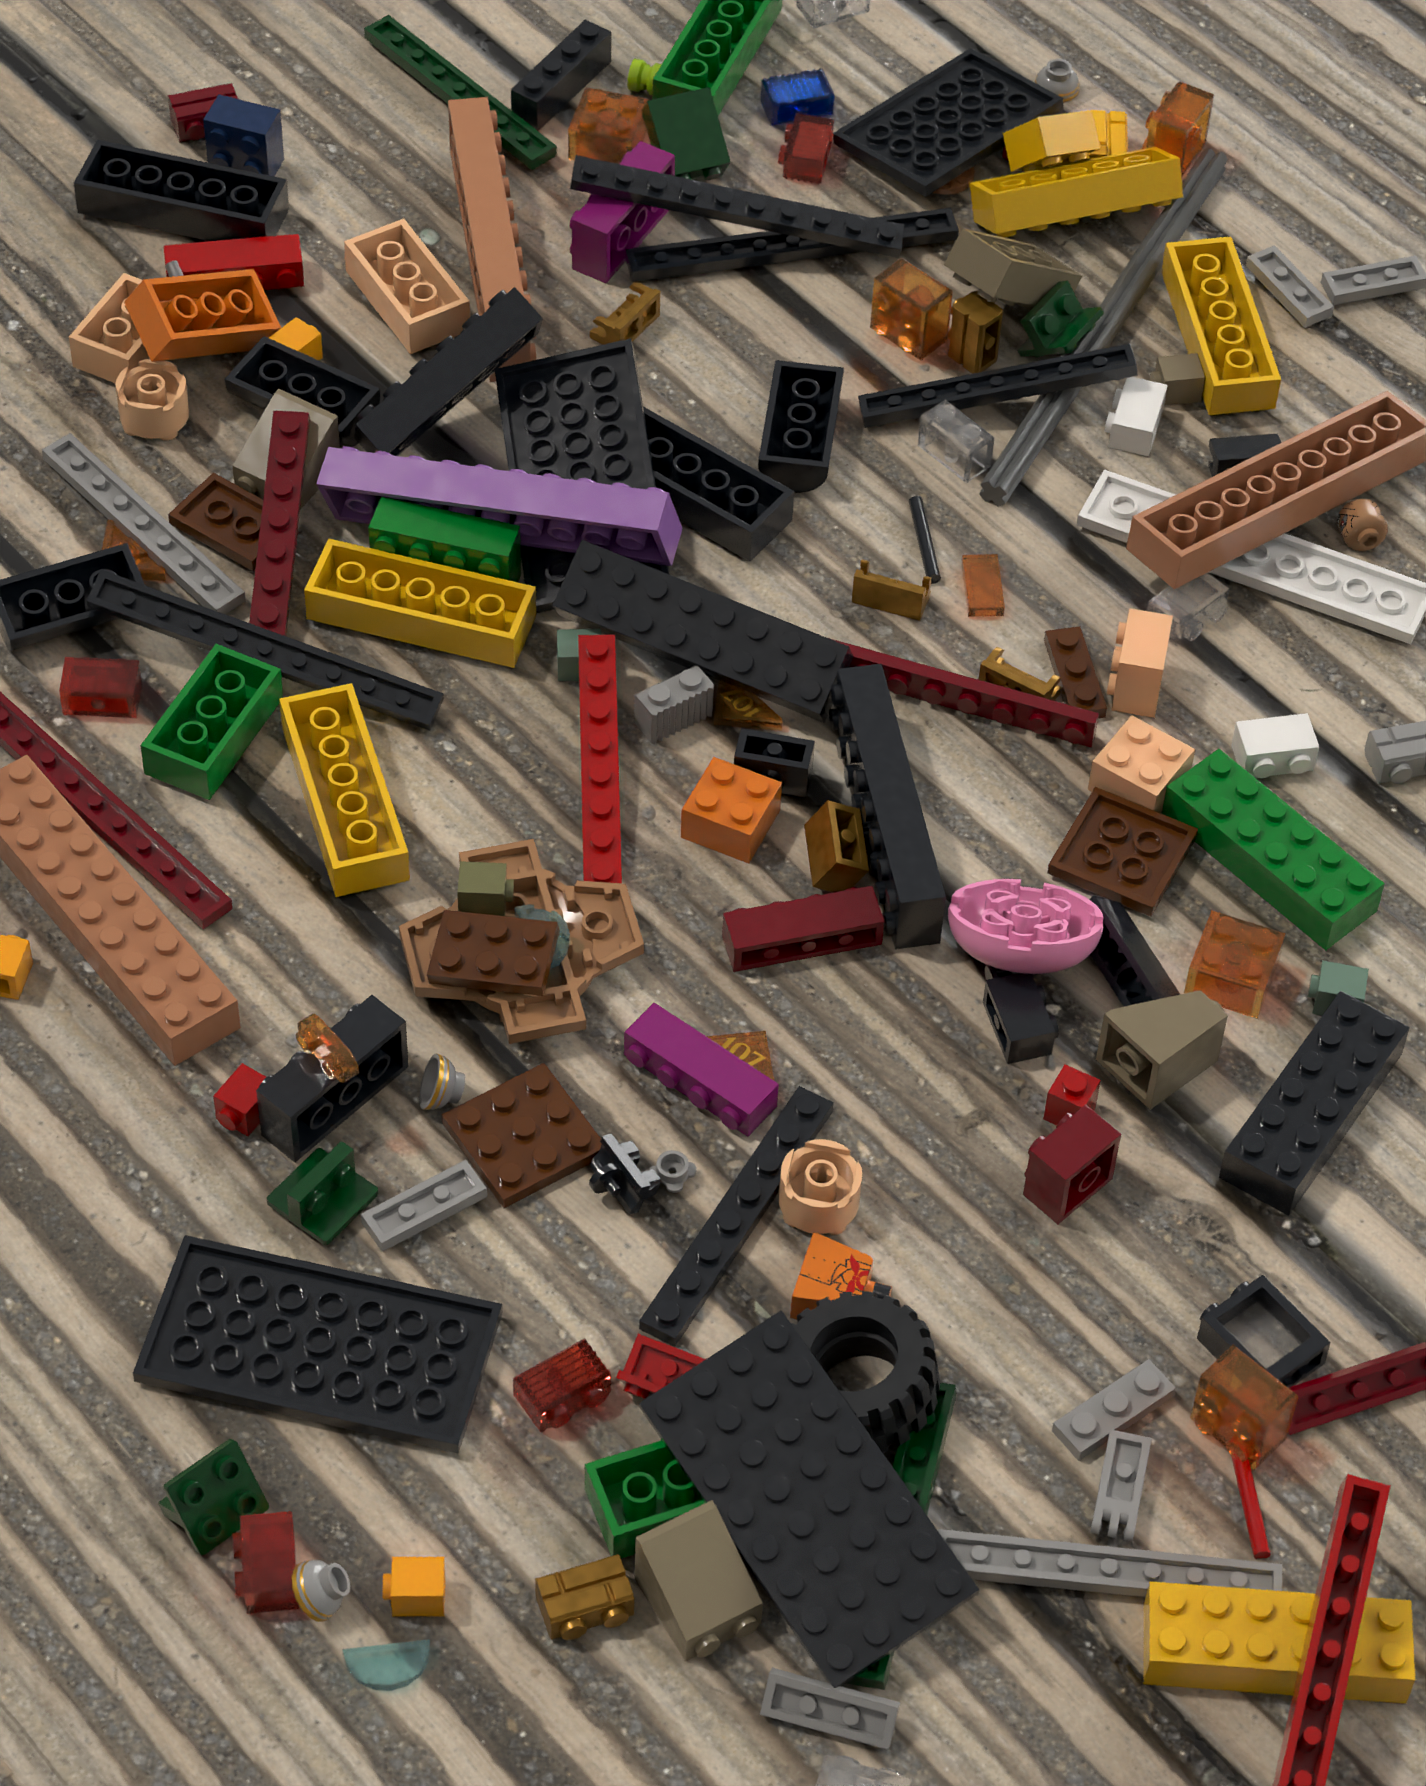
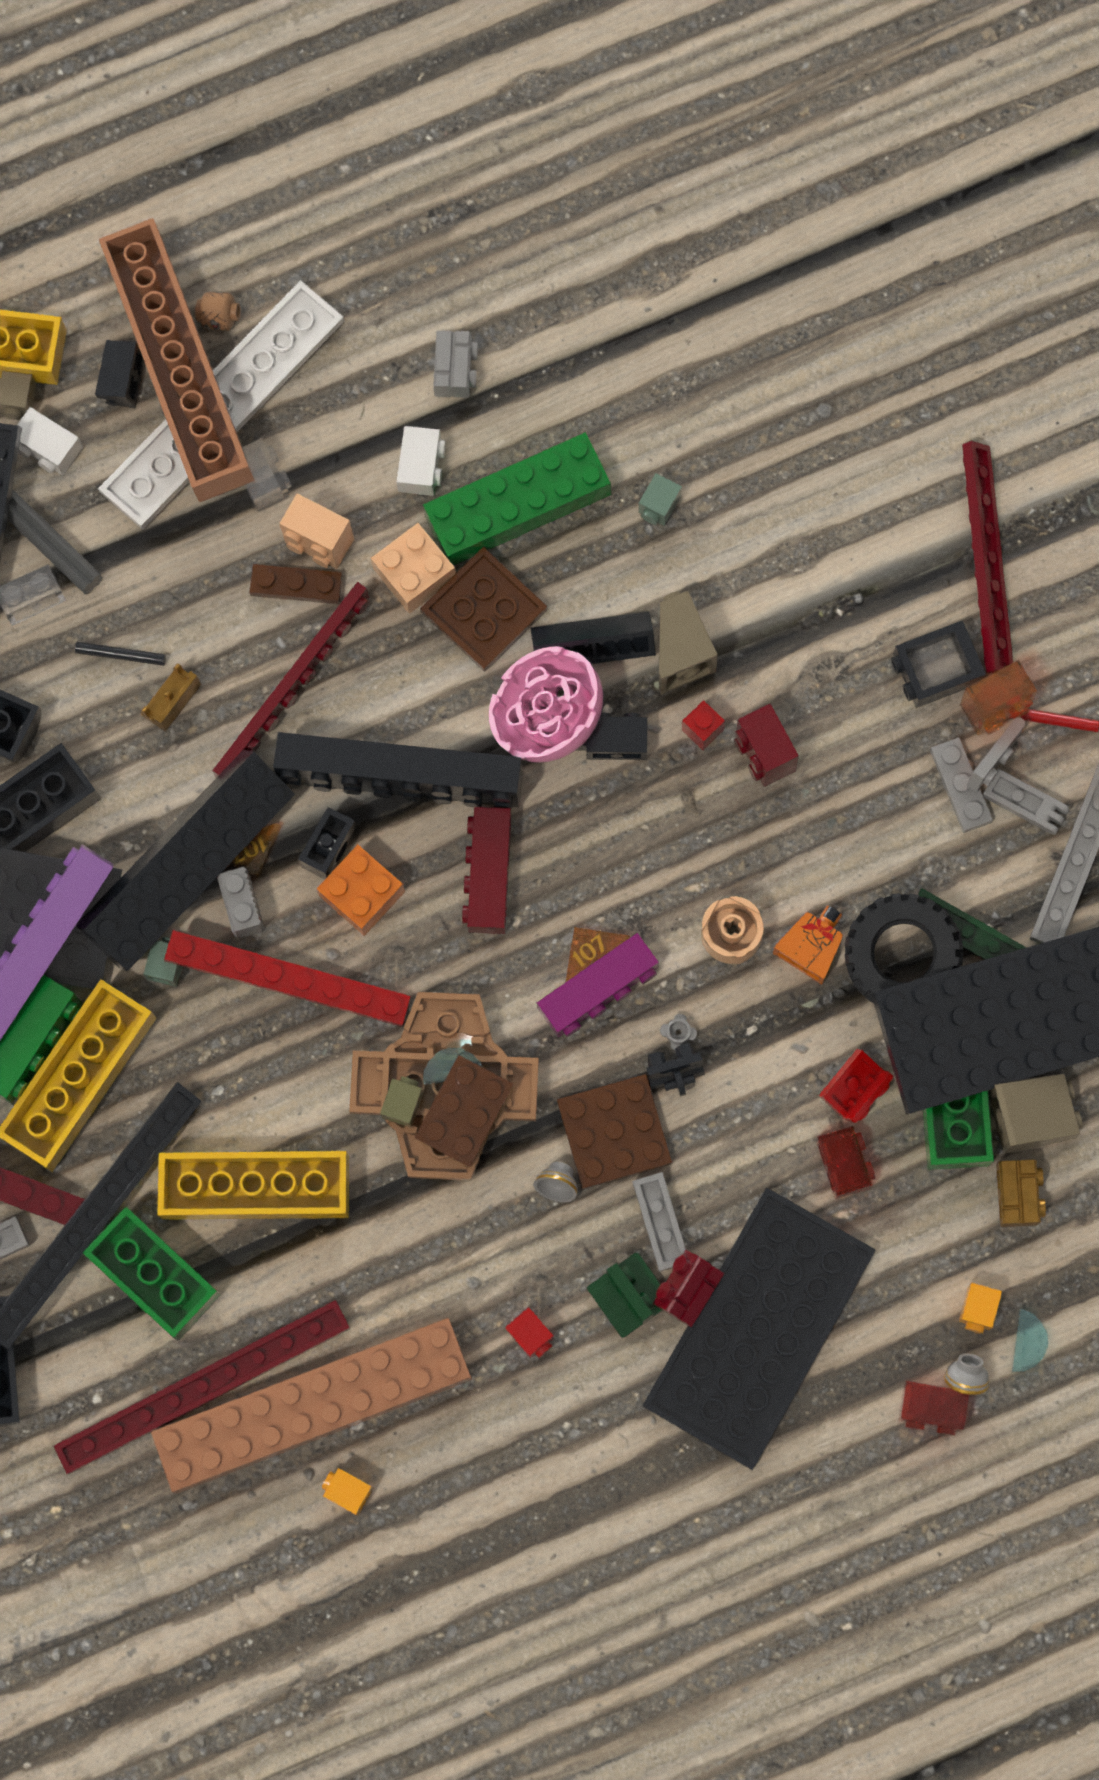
camera: 65 degrees left, 25 degrees up
clear red brick [59,657,142,718] -> none
dark green bracket [158,1439,269,1556] -> none
black brick [256,995,409,1163] -> none
clear orange plate [296,1013,359,1083] -> none
black plate [639,1086,834,1347] -> none
pearl gold brick [804,800,869,893] -> none
clear orange tile [961,554,1005,617] -> none
pearl gold hinge [979,647,1062,701] -> none
clear orange brick [1184,910,1286,1019] -> none
black brick [1219,991,1410,1216] -> none
none -> dark red brick [653,1250,724,1328]
none -> light grey hinge [966,718,1025,793]

